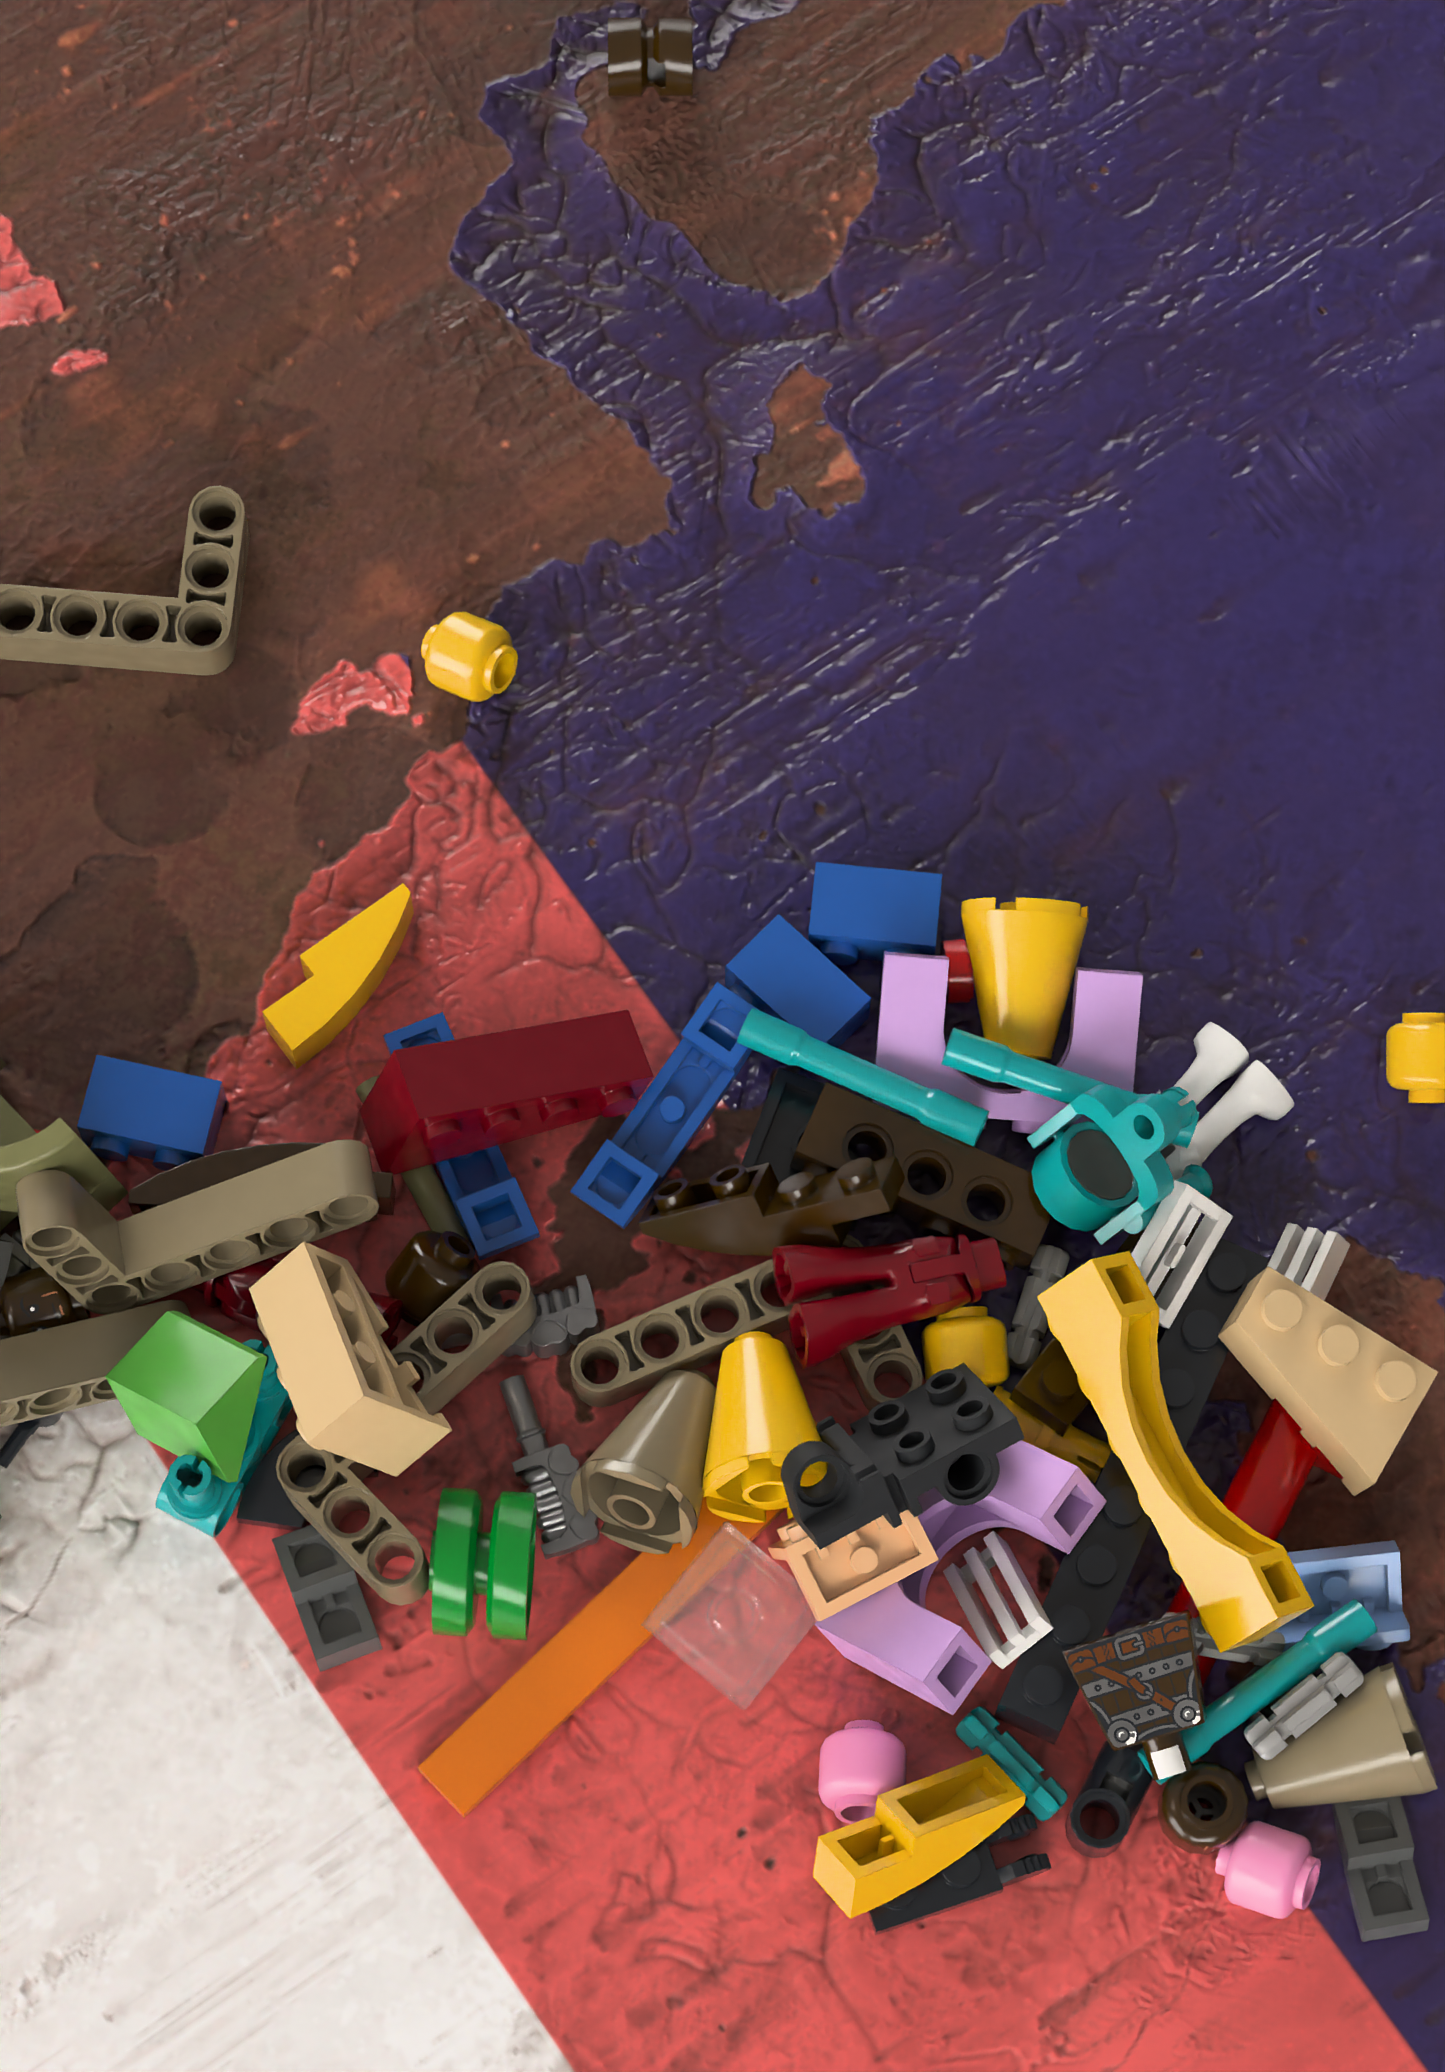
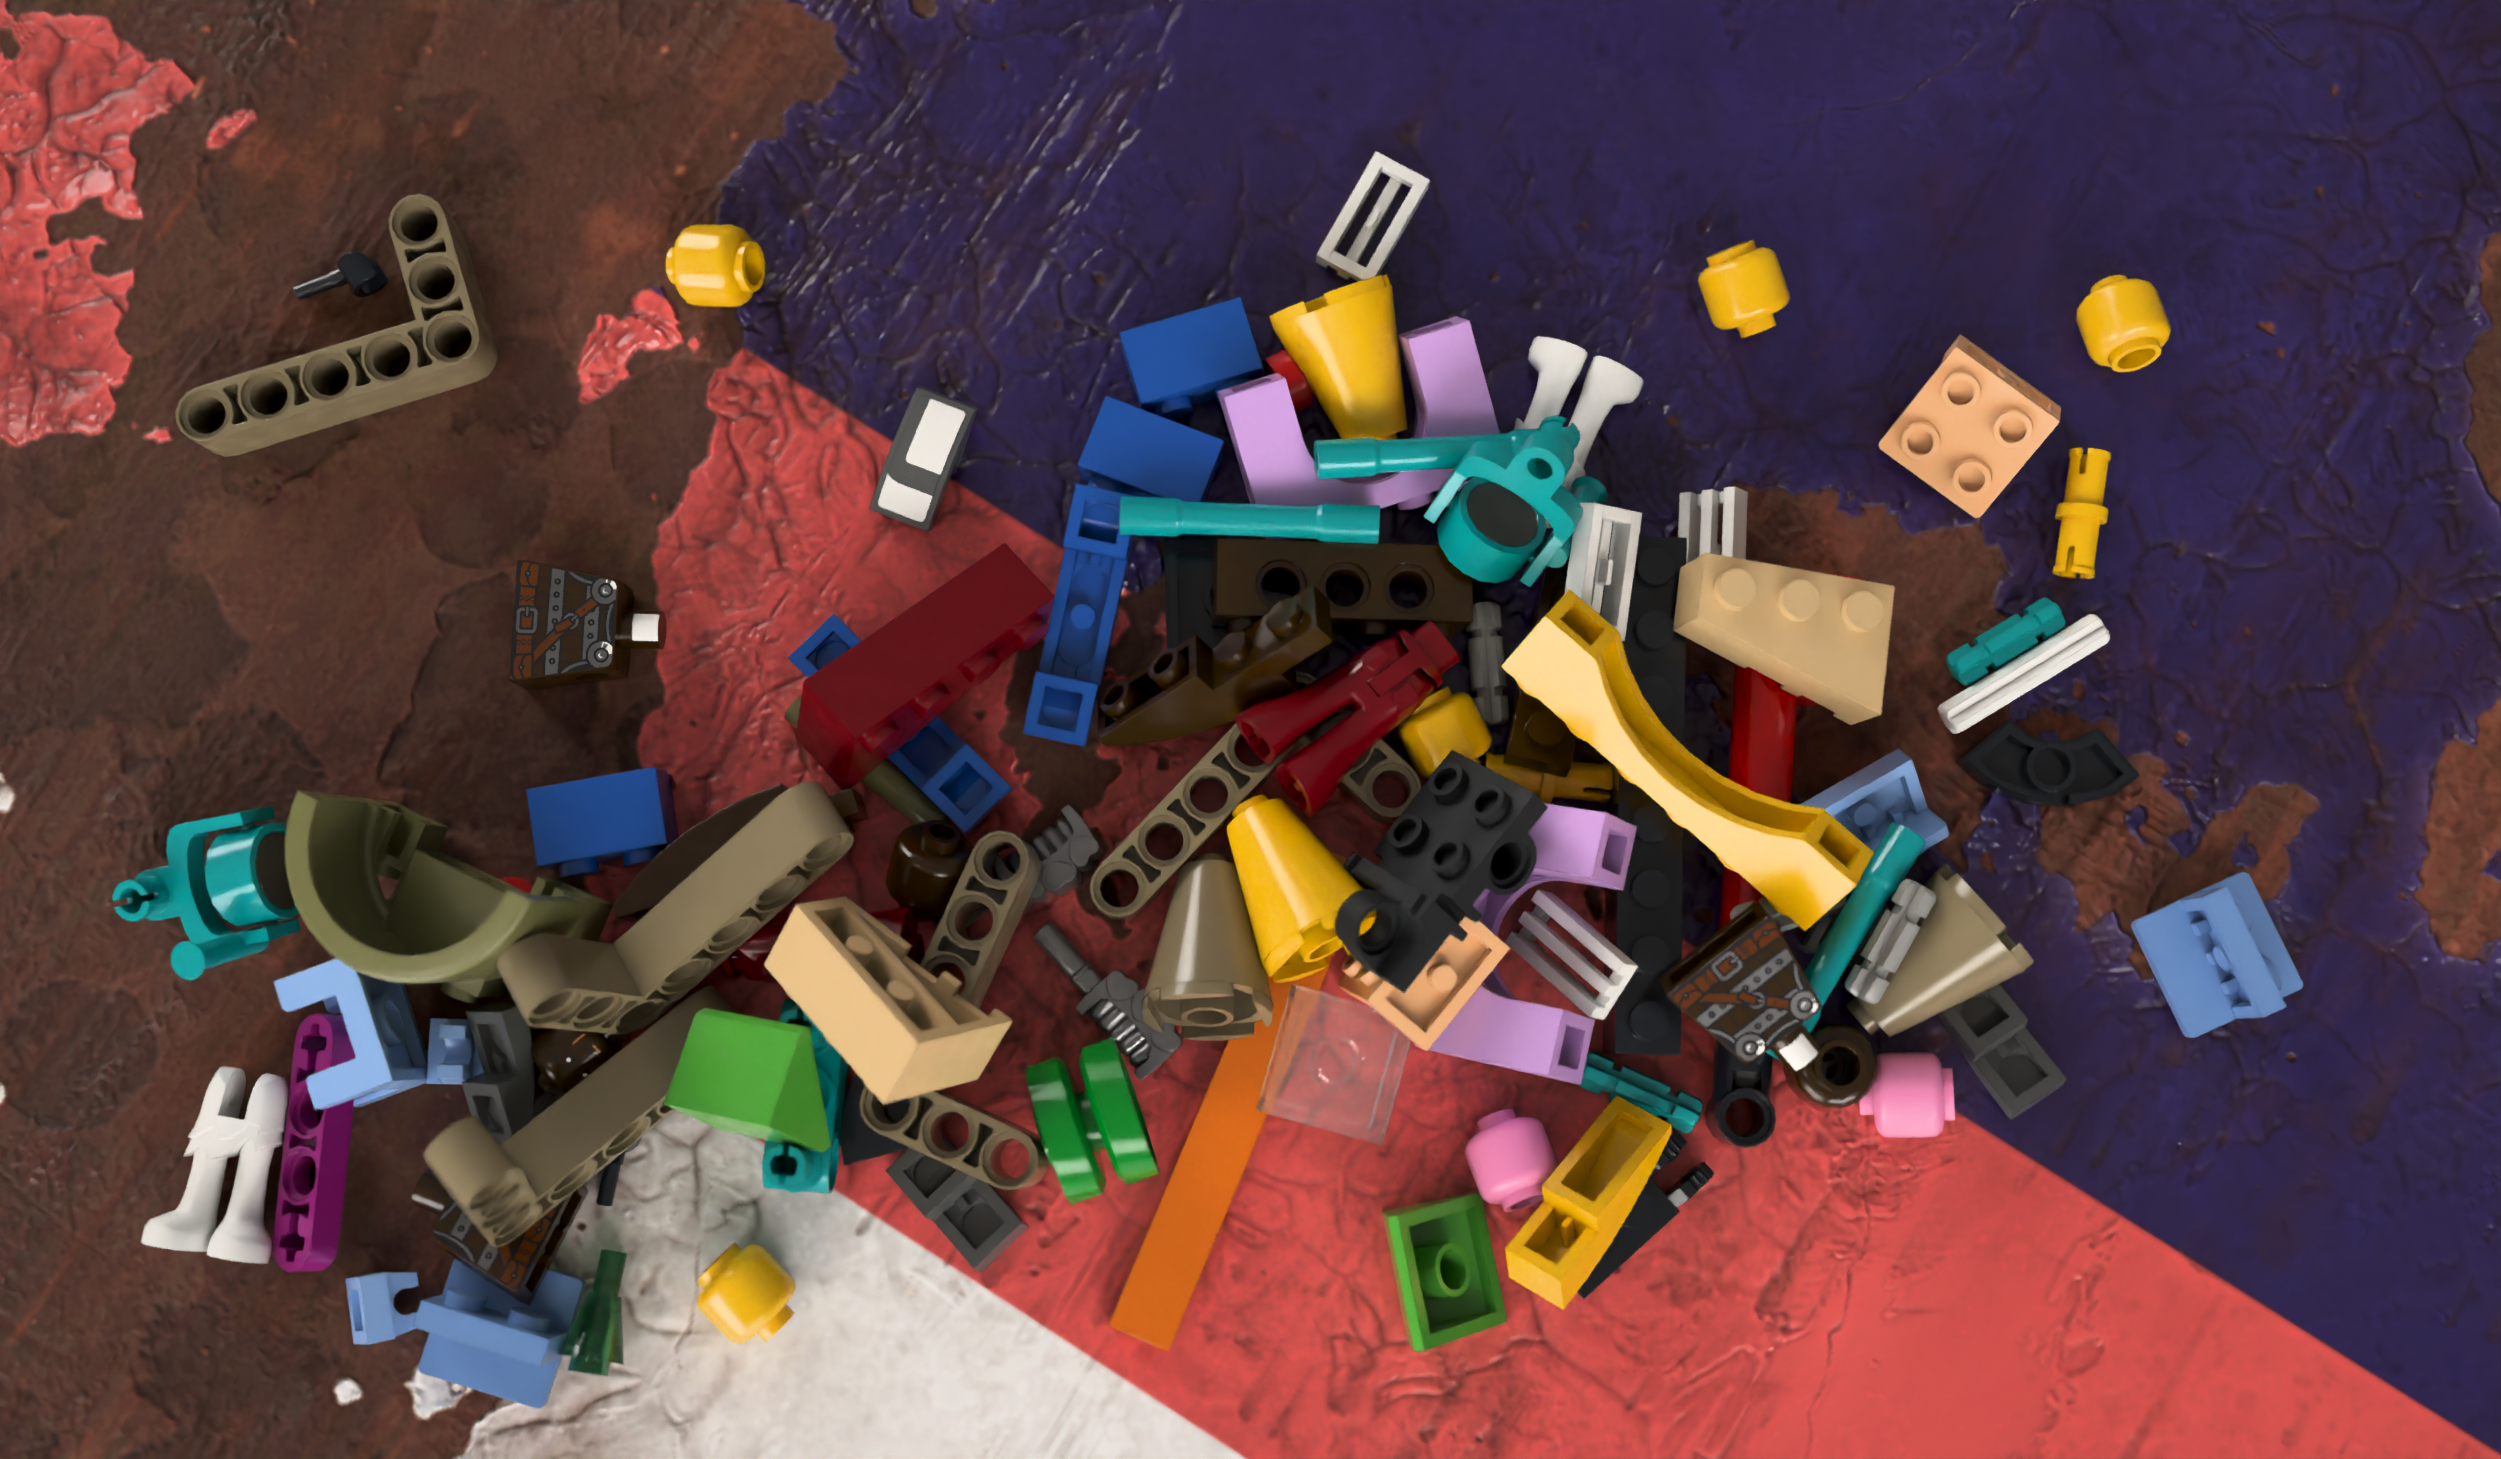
camera: 25 degrees left, 10 degrees up
yellow slope [262,883,414,1069] -> none
none -> black hand [294,252,388,300]
none -> torso [509,560,667,690]
none -> yellow head [696,1242,796,1343]
none -> slope [869,386,978,531]
none -> white tile [1315,151,1430,281]
none -> bright green slope [1382,1192,1507,1352]

